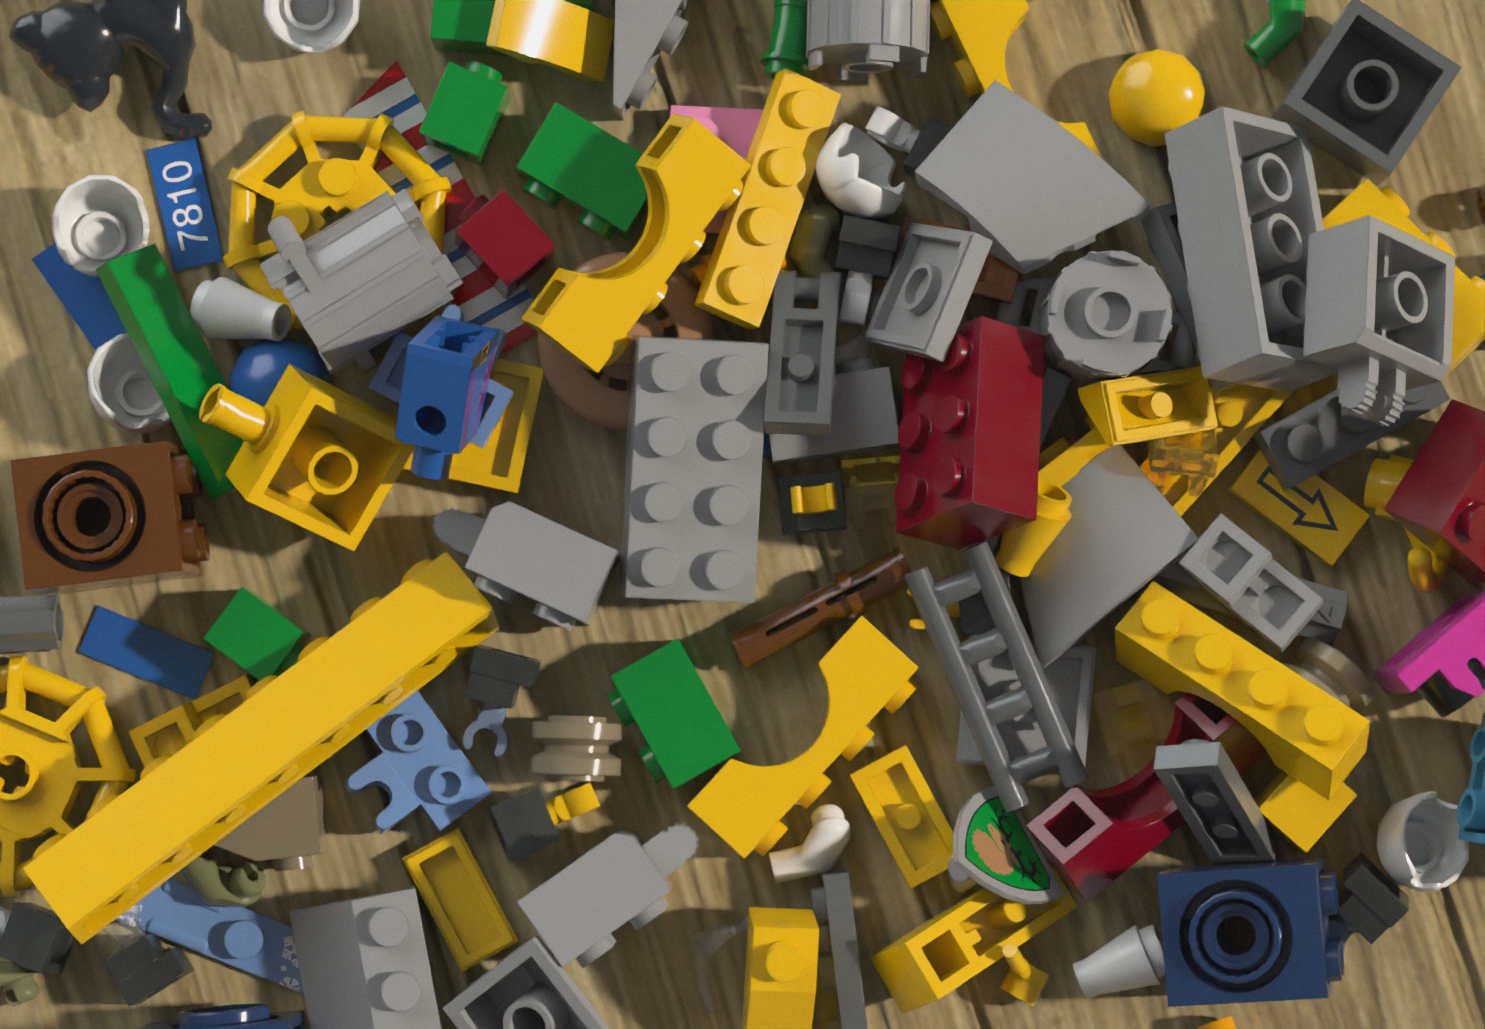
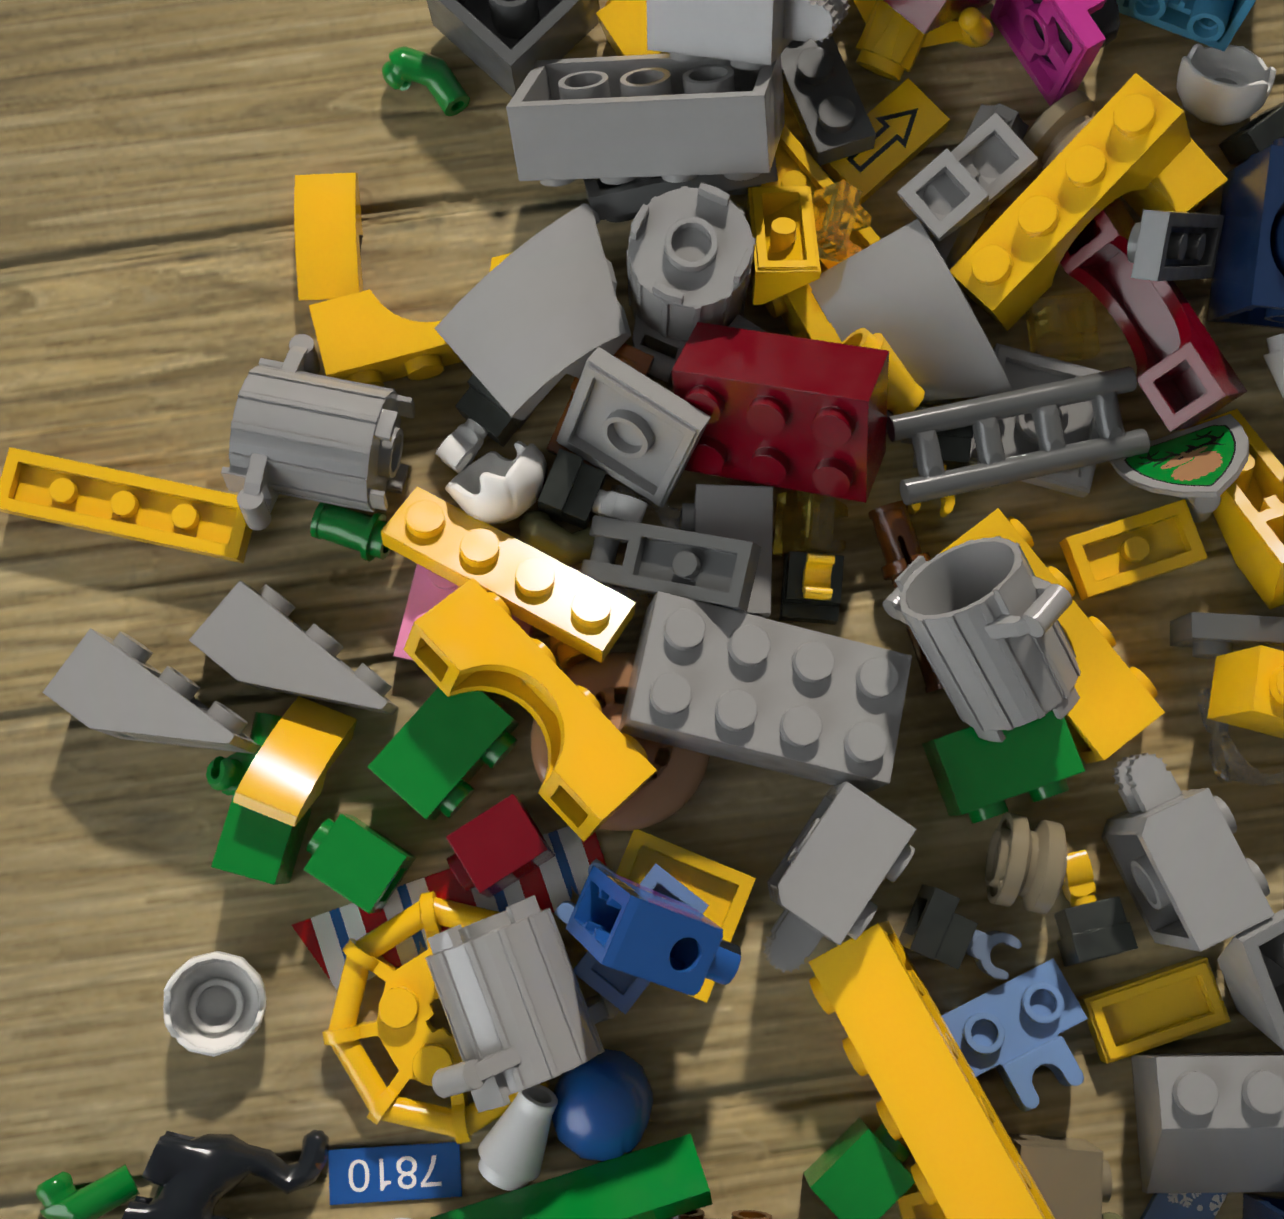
camera: 75 degrees left, 5 degrees down
yellow brick [199,364,415,551] -> none
white arm [769,804,851,884] -> none
yellow hair [1108,48,1205,147] -> none
none -> light grey container [883,536,1081,742]

